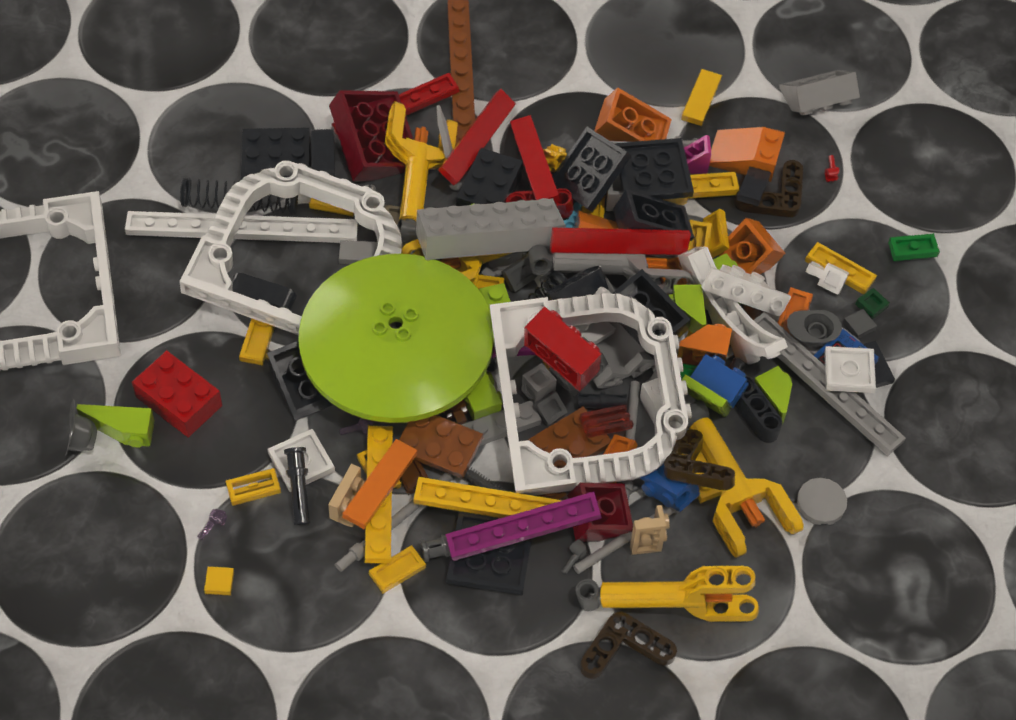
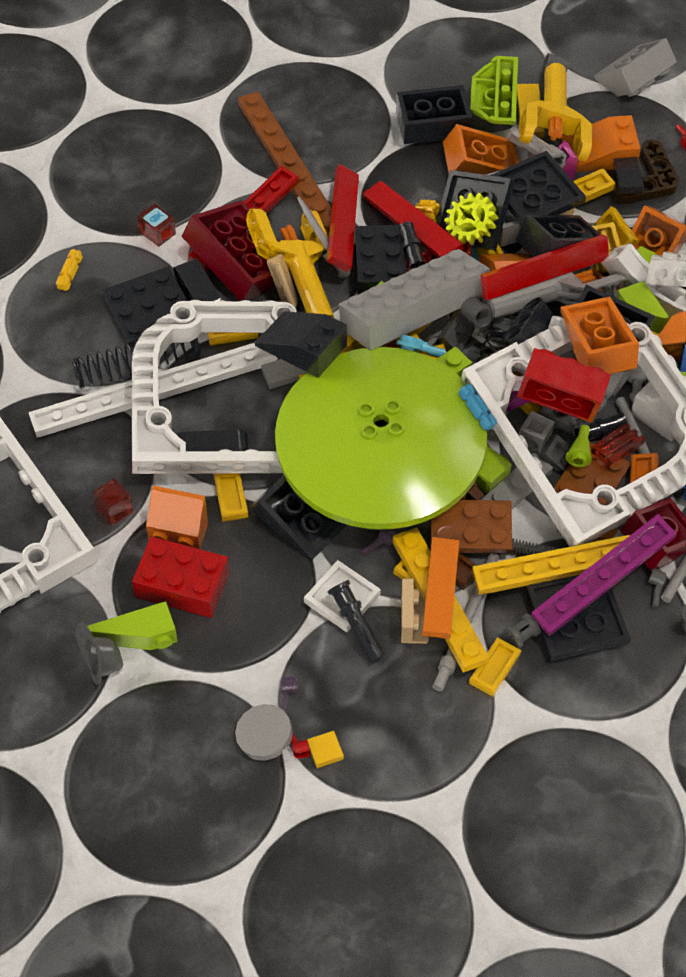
camera: 20 degrees left, 0 degrees up
yellow tile [226,468,281,506] -> none
none -> yellow axle [56,249,83,291]
none -> clear red brick [93,478,133,526]
none -> clear red brick [137,204,176,247]
none -> orange slope [146,485,208,549]
none -> light grey tile [235,704,293,761]
none -> black slope [255,311,347,378]
none -> tan slope [267,254,298,307]
none -> red hand [291,734,310,759]
none -> black brick [396,85,472,144]
none -> medium azure plate [396,335,446,358]
none -> black pin [399,221,425,269]
none -> neon yellow gear [444,193,498,245]
none -> dark azure axle [459,384,497,431]
none -> lime wedge [470,56,518,125]
none -> light grey axle [509,125,567,168]
none -> yellow piece [519,53,592,162]
none -> orange slope [561,297,639,374]
none -> lime cone [566,425,592,467]

